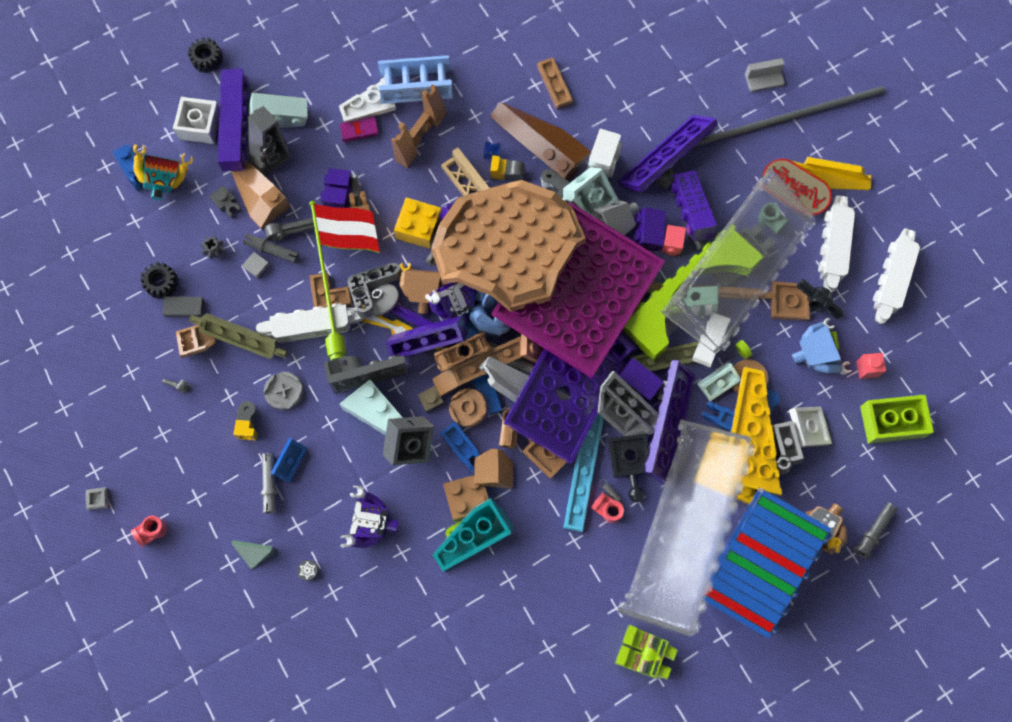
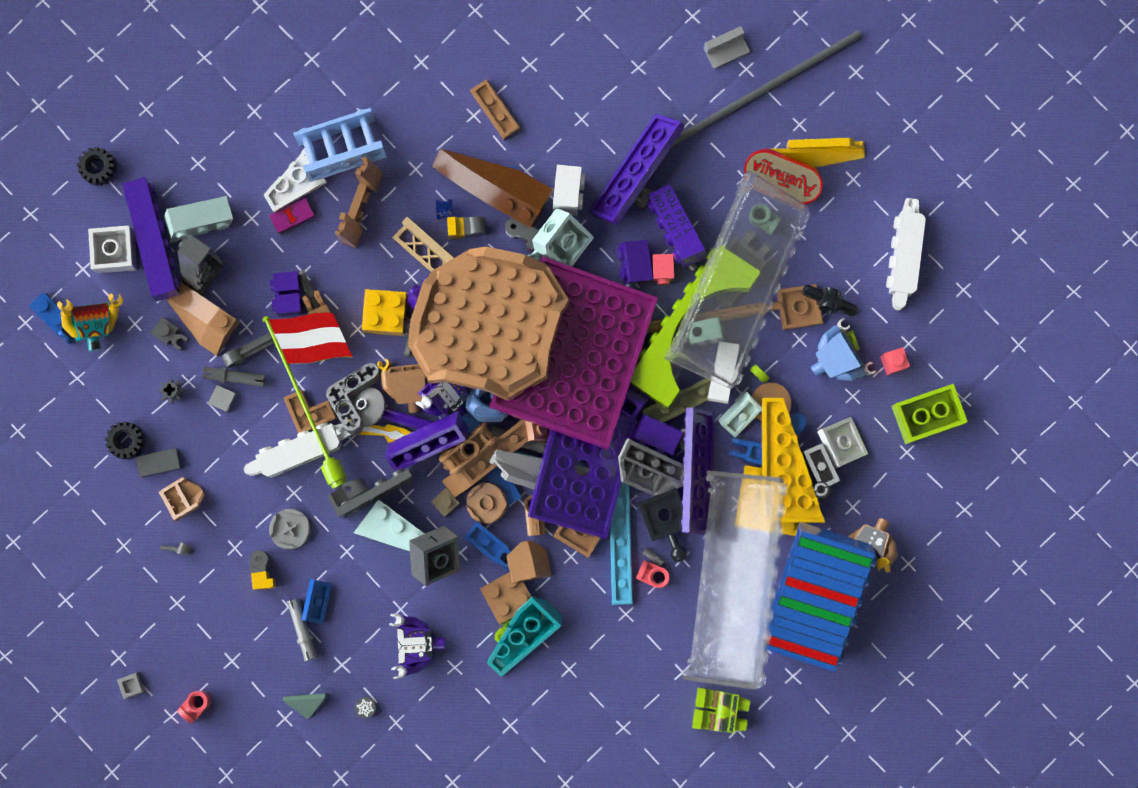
camera: 10 degrees left, 10 degrees up
olive plate [189,313,288,359] -> none
light grey torso [593,200,639,235] -> none
white hinge [818,195,855,293] -> none
dark grey pin [853,503,898,560] -> none

